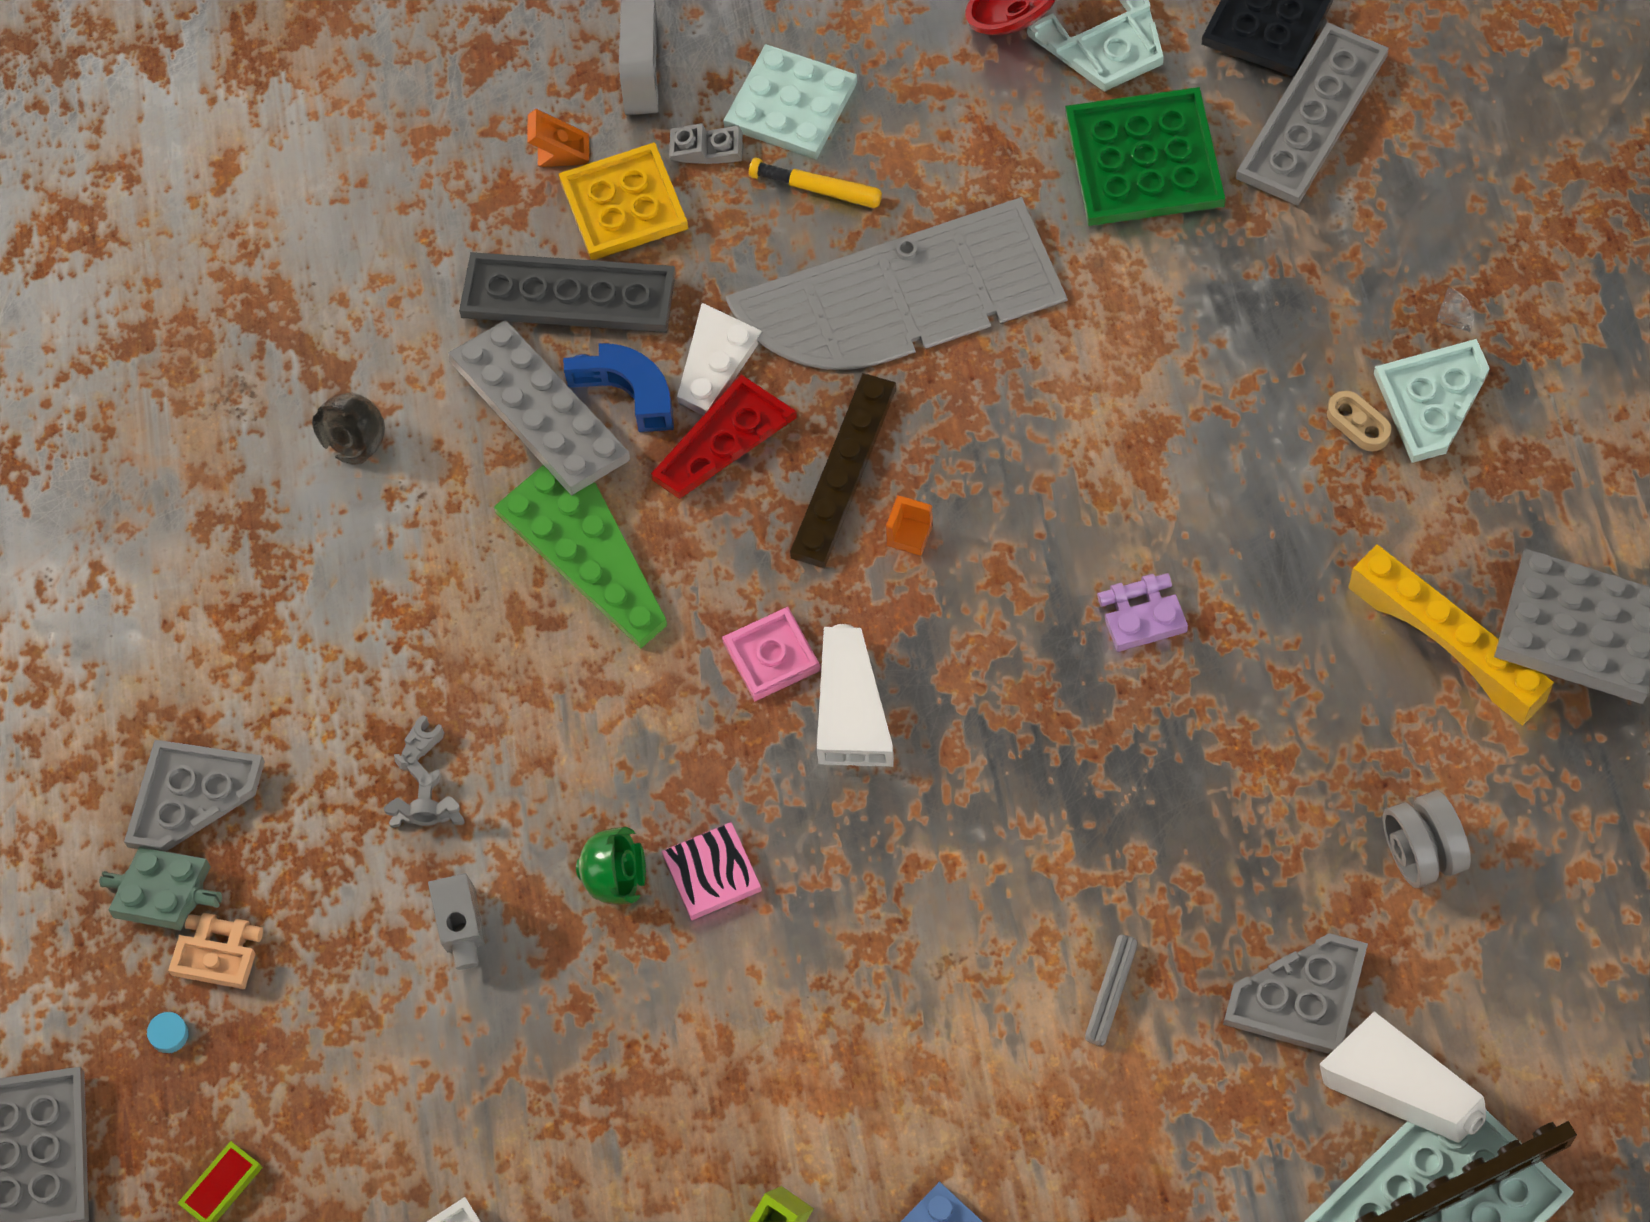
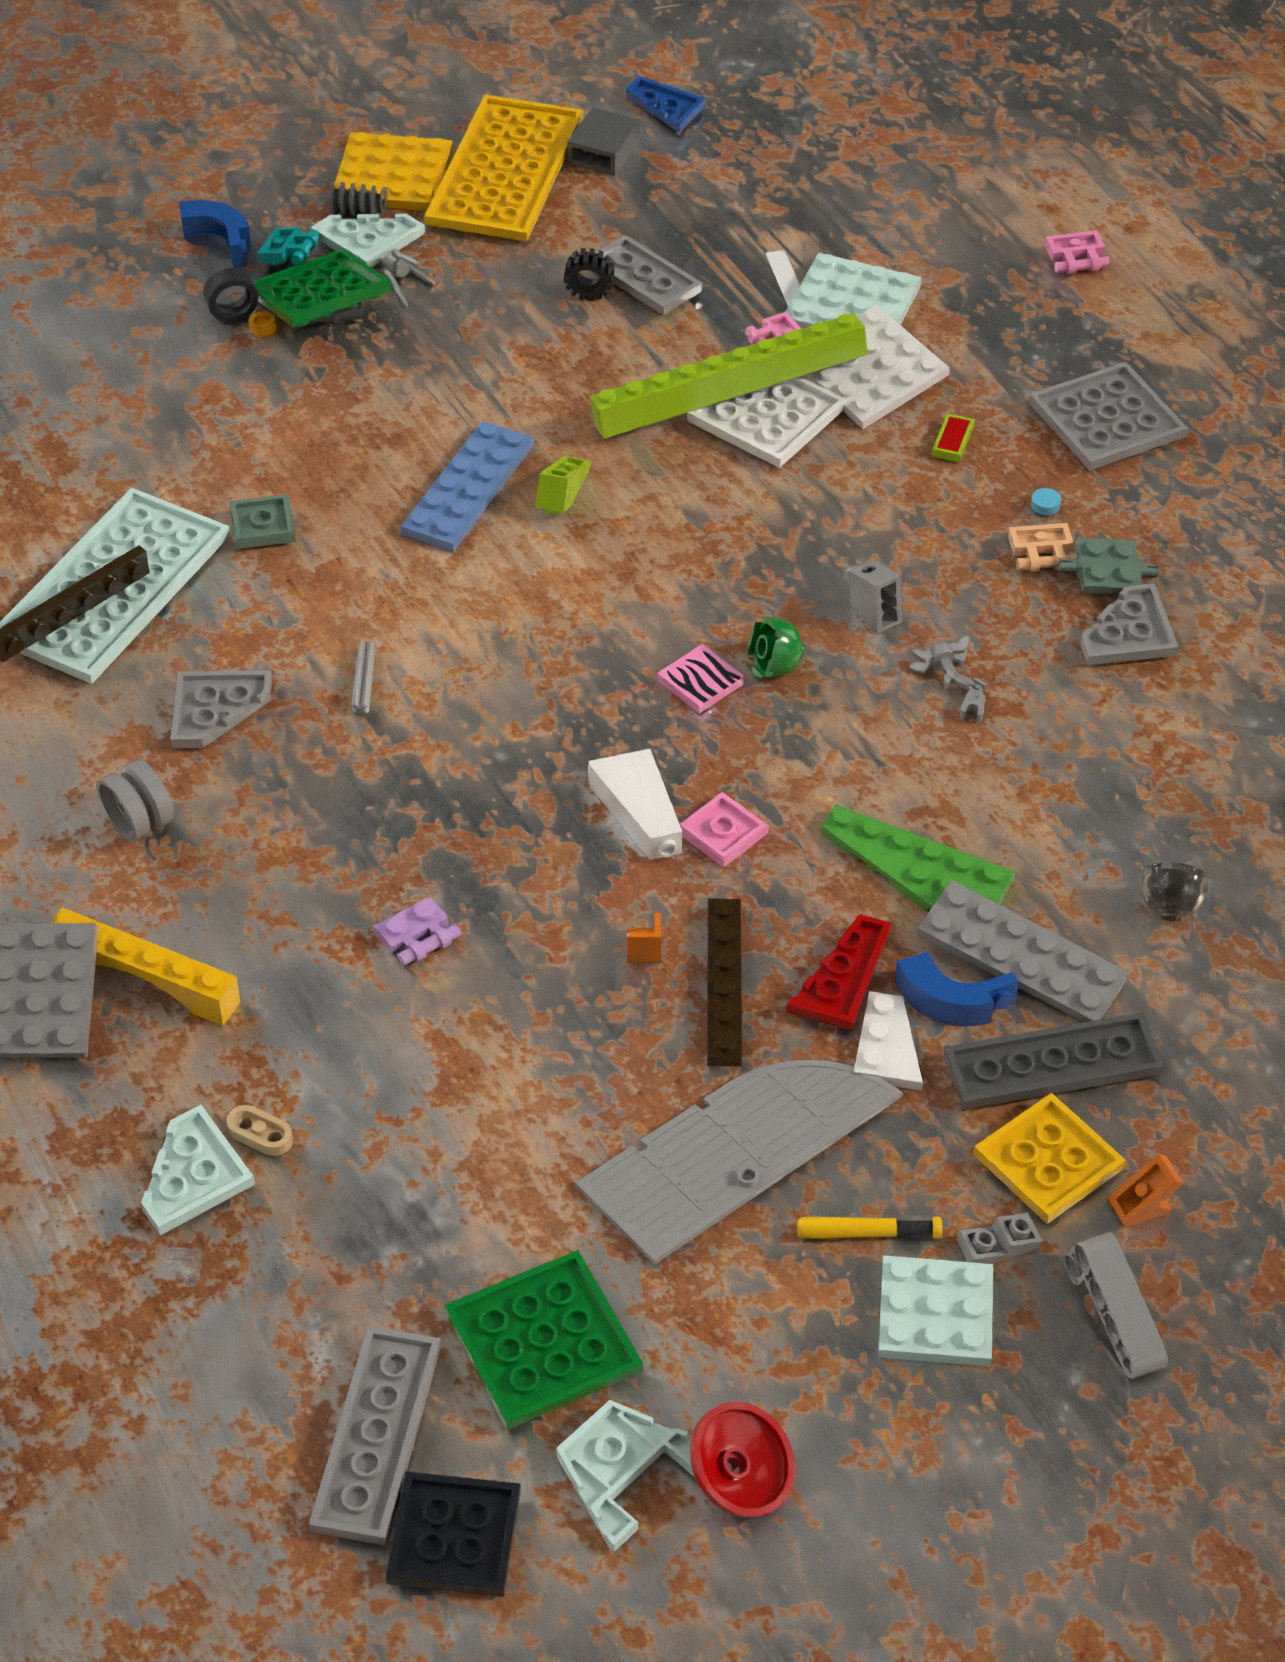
camera: 155 degrees right, 15 degrees down
white slope [1319,1011,1487,1143] -> none

